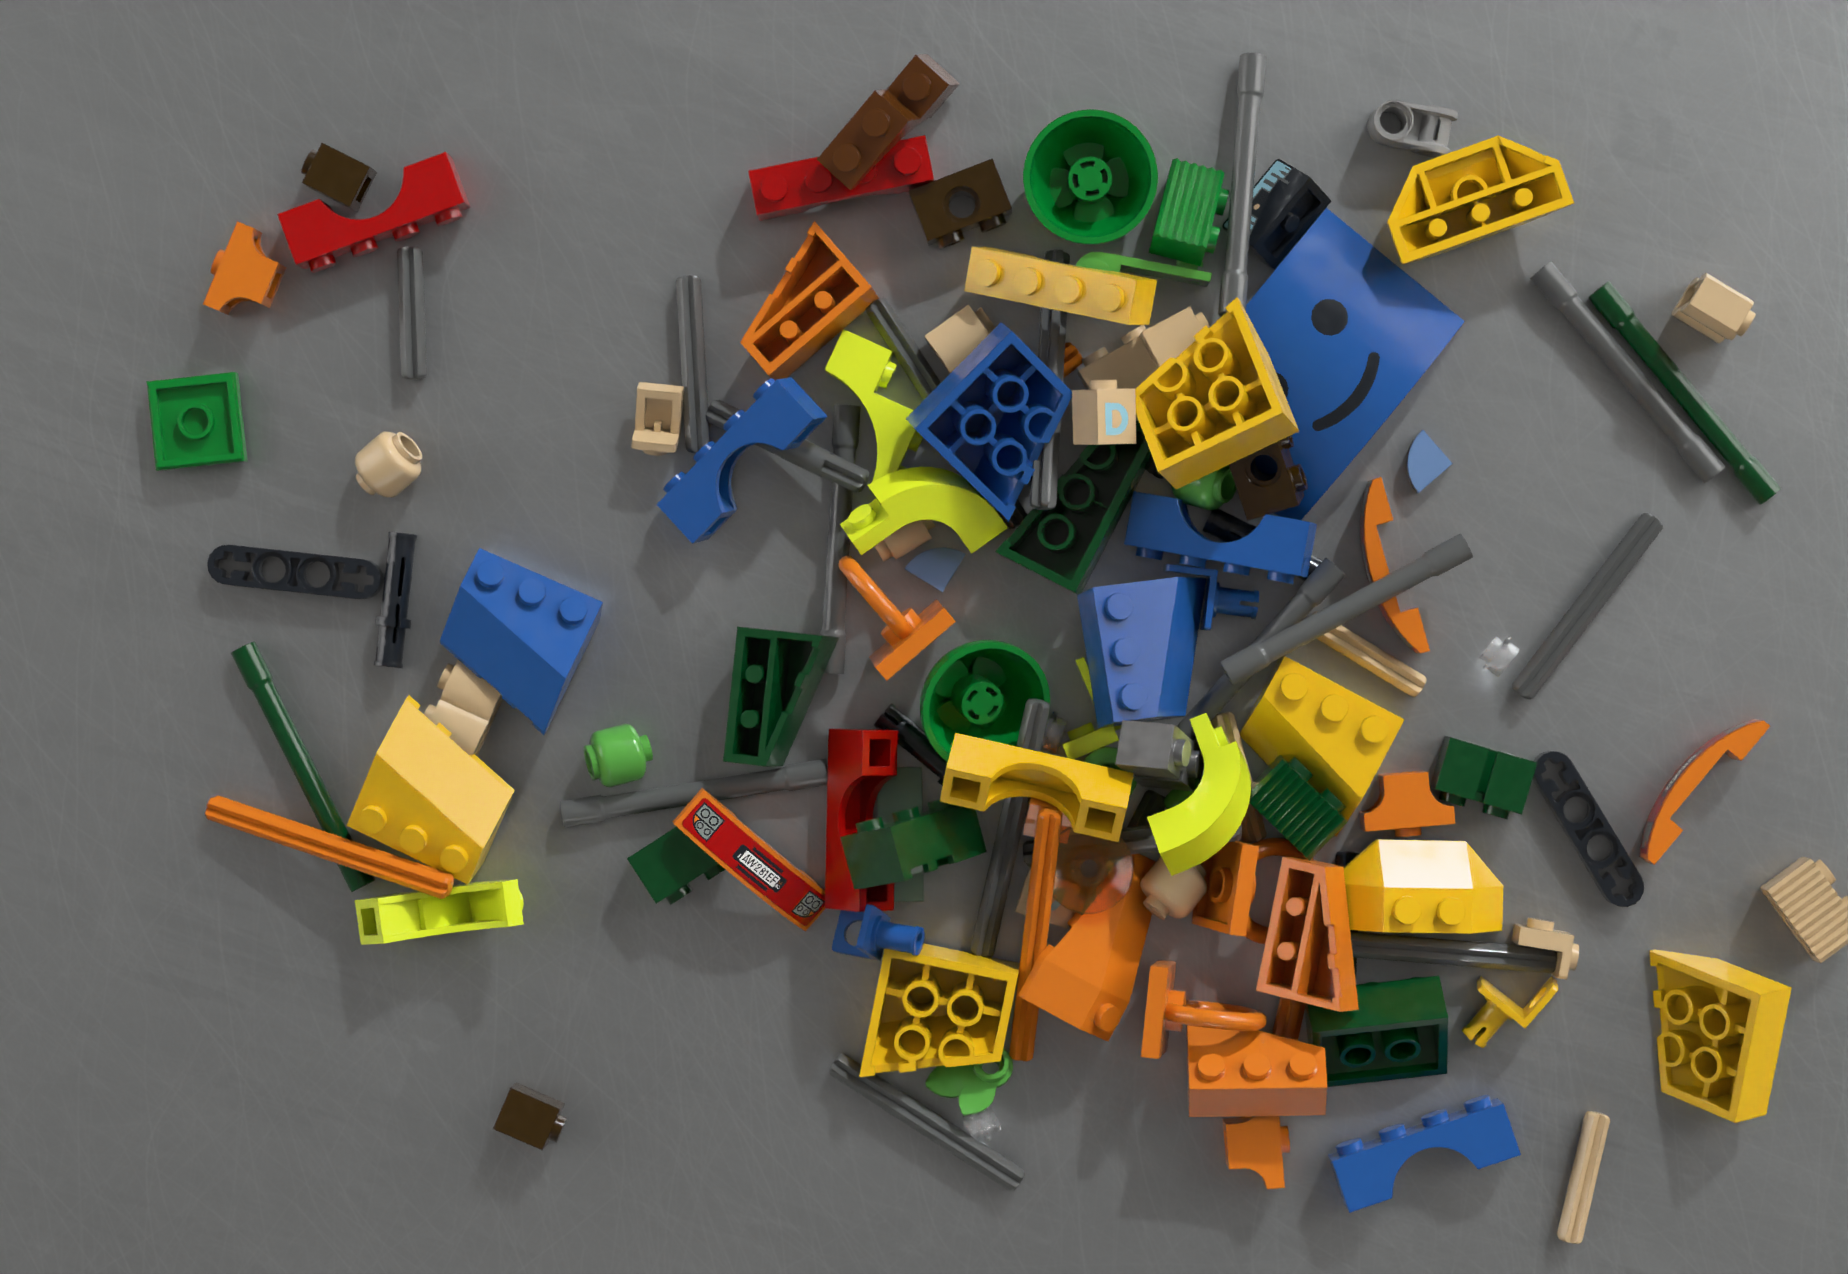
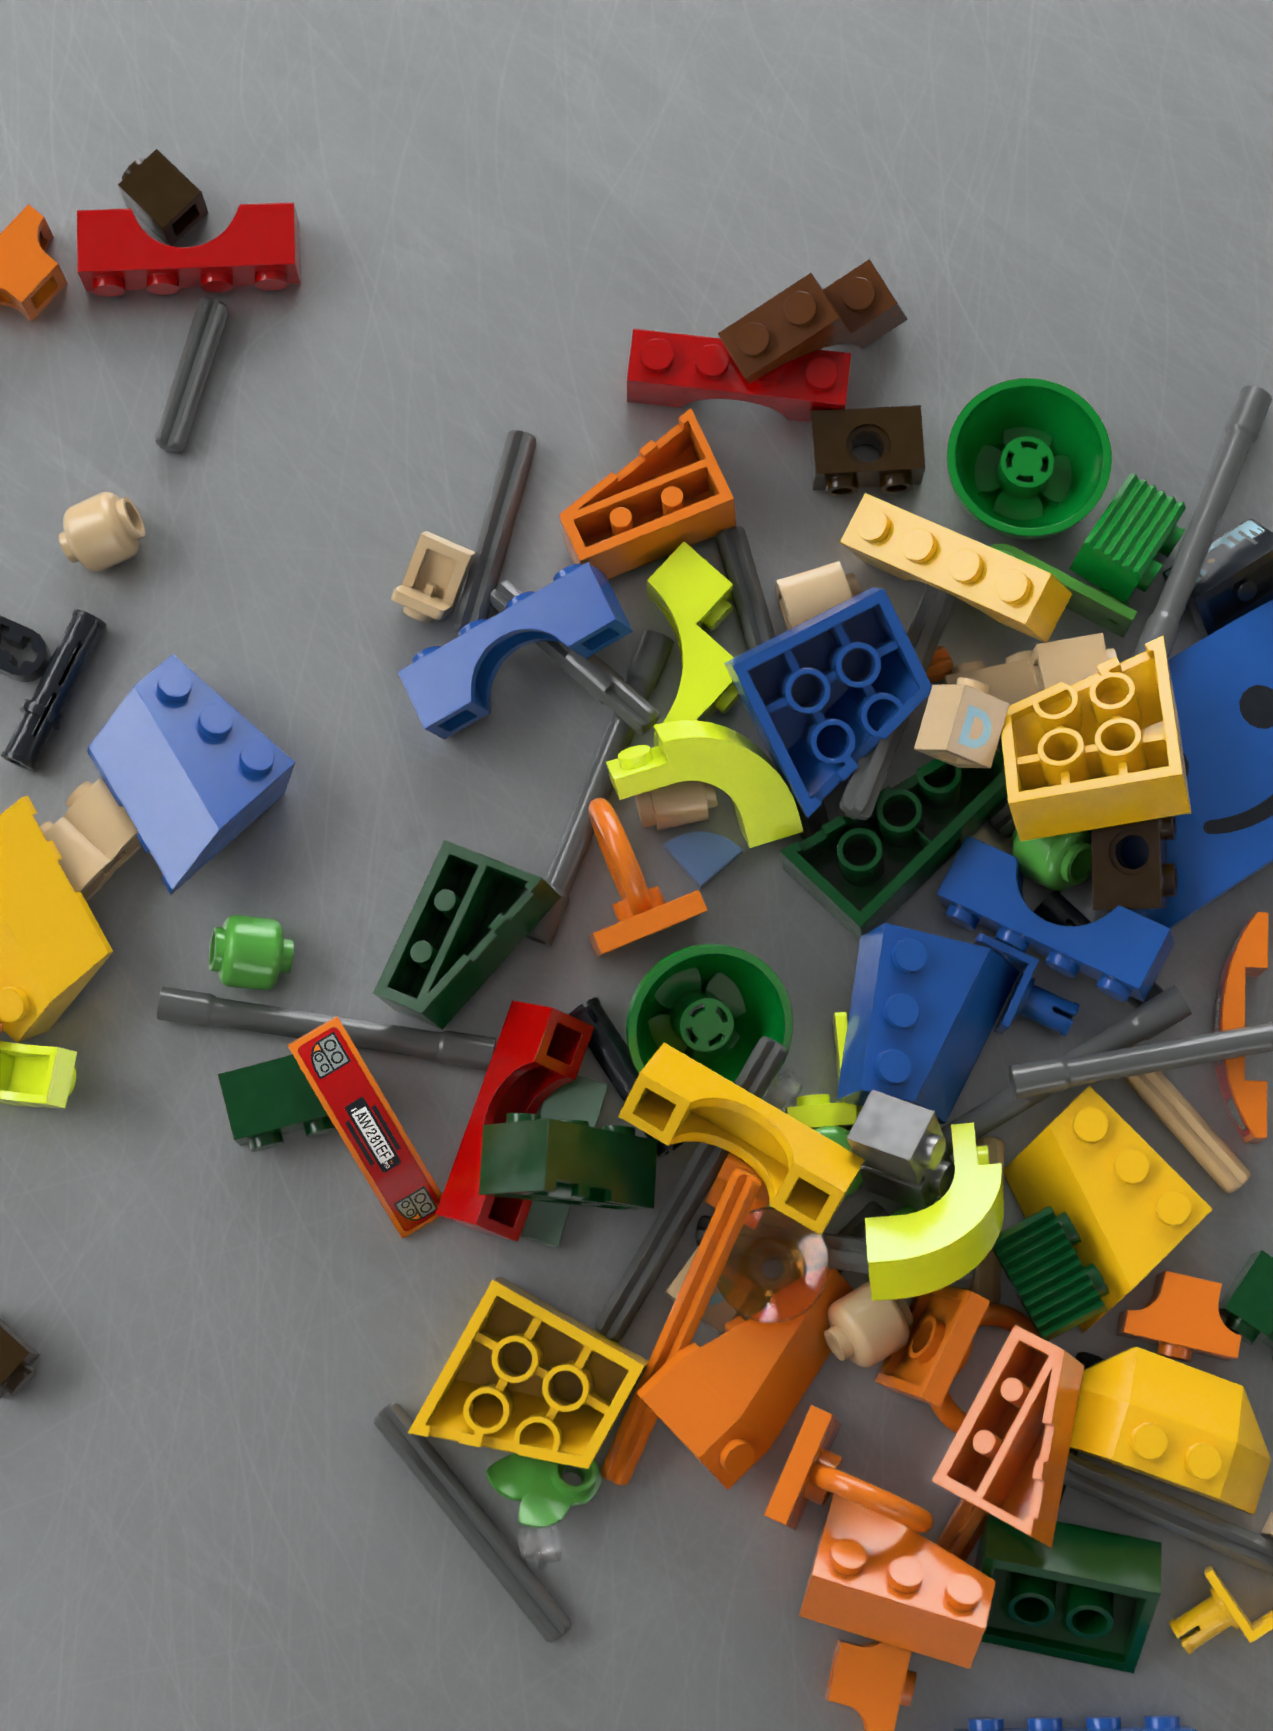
camera: 15 degrees right, 10 degrees down
blue bracket [832,904,925,961] -> none

